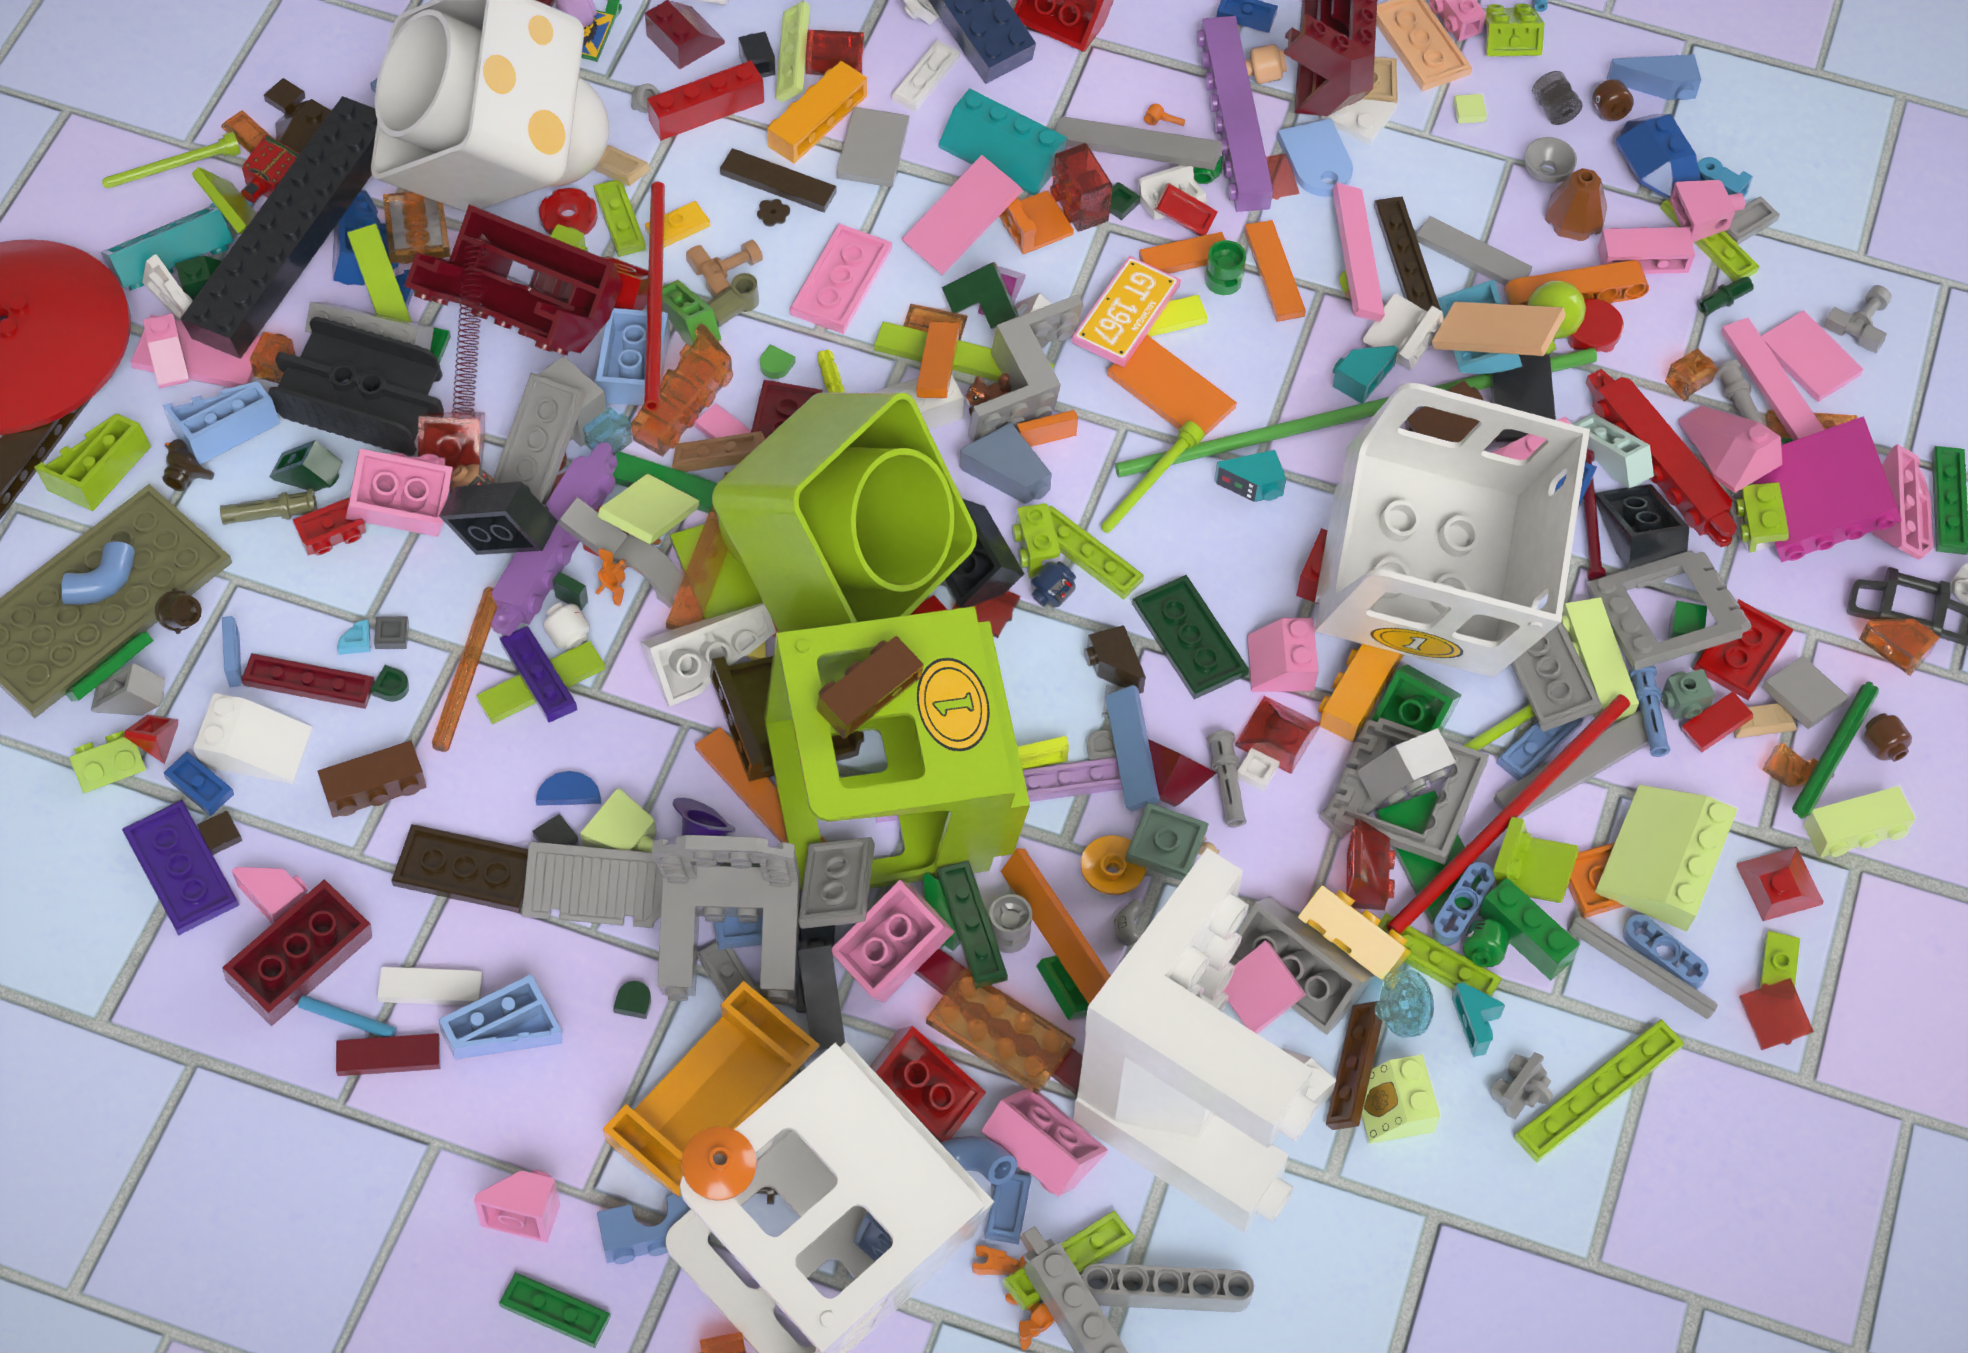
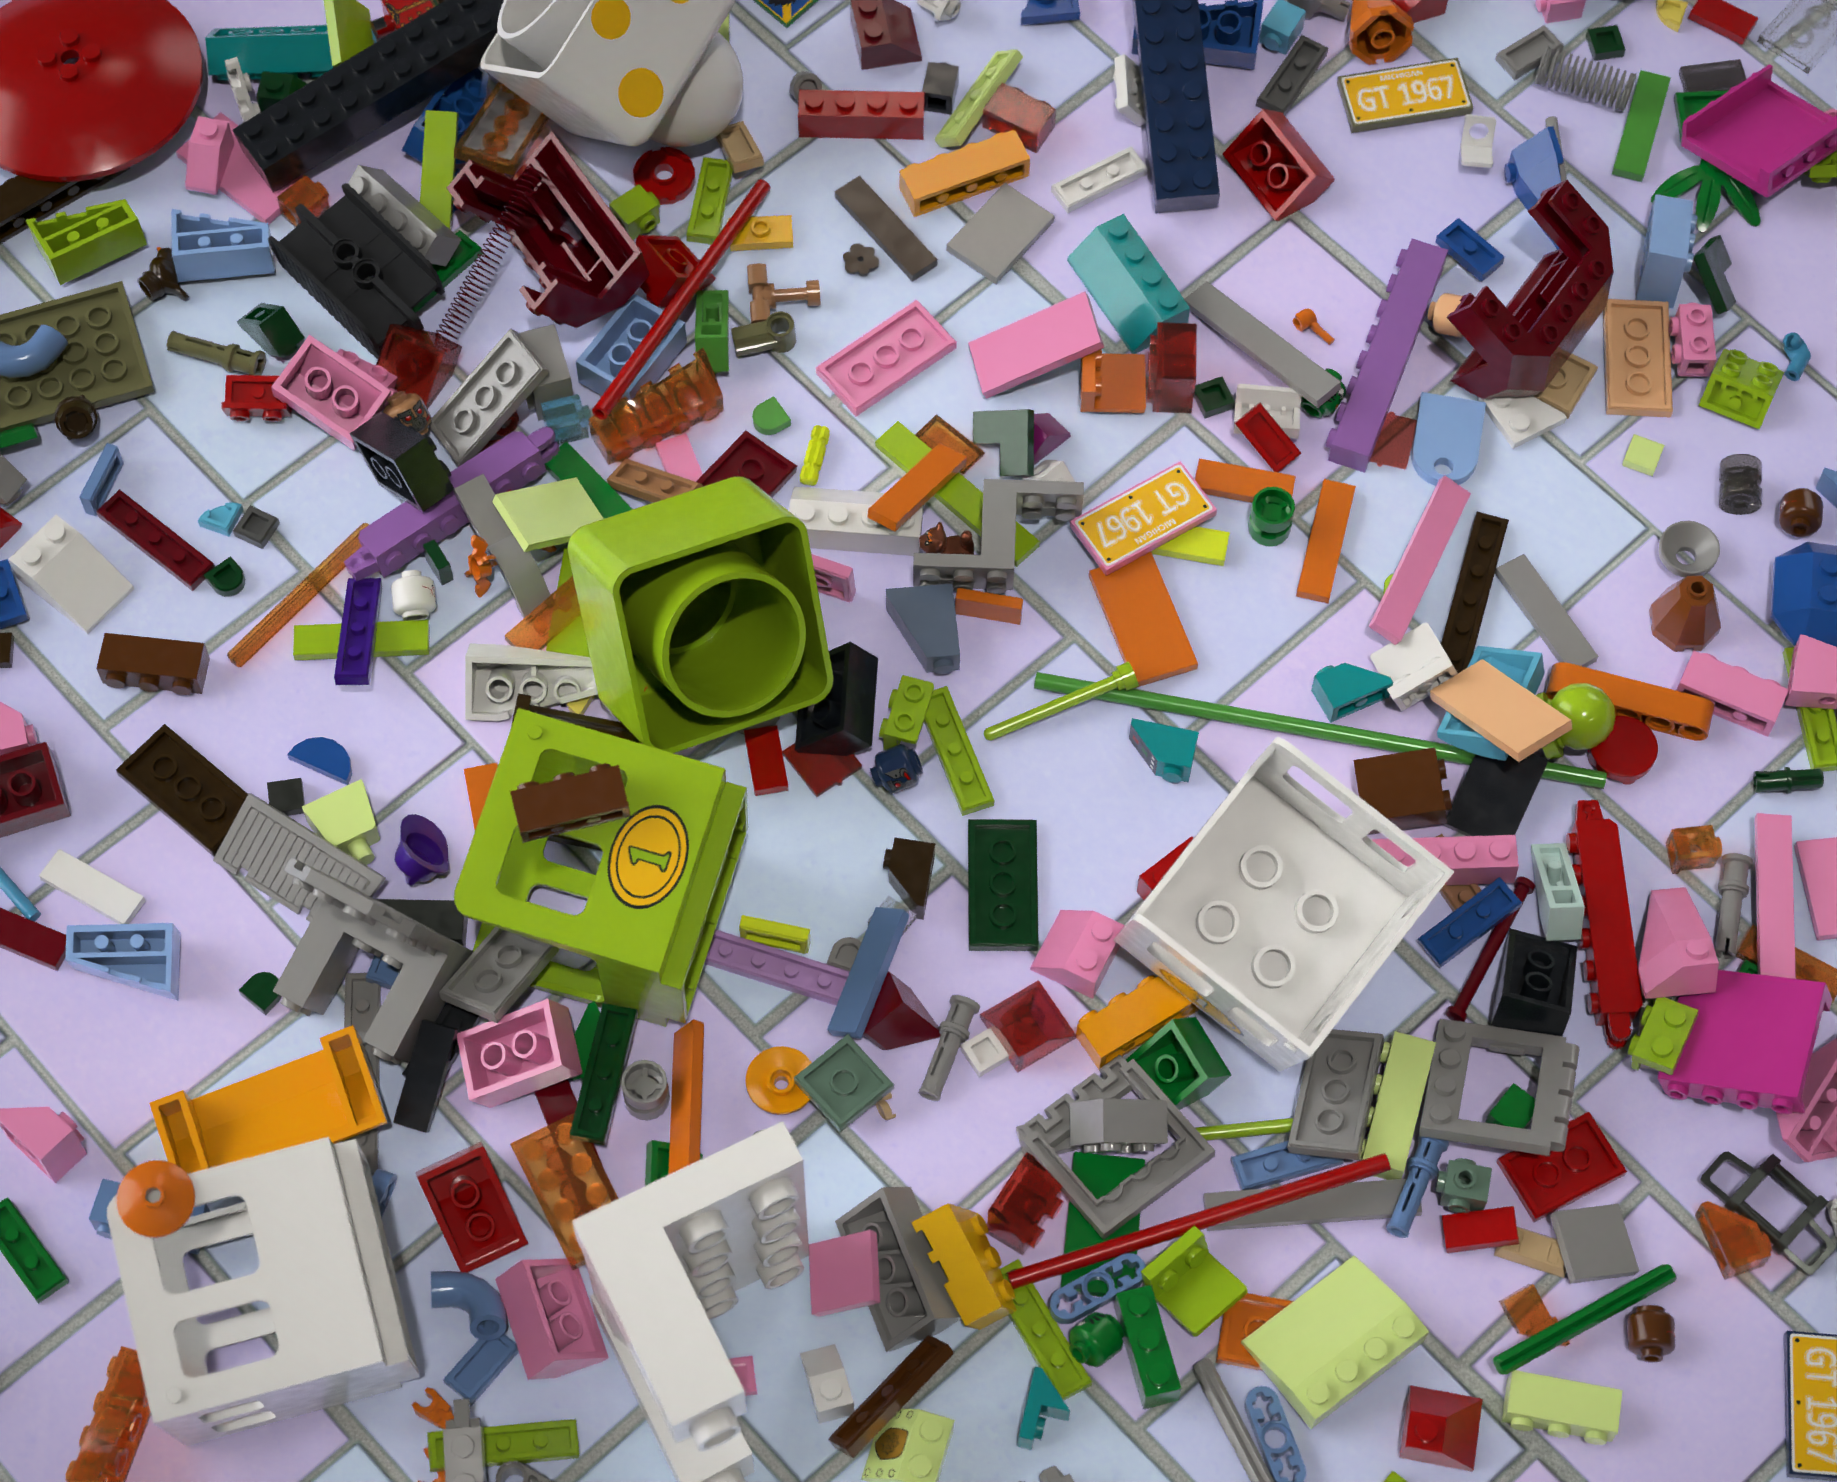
camera: 30 degrees right, 5 degrees up
clear light blue tile [1375,970,1434,1038] -> none

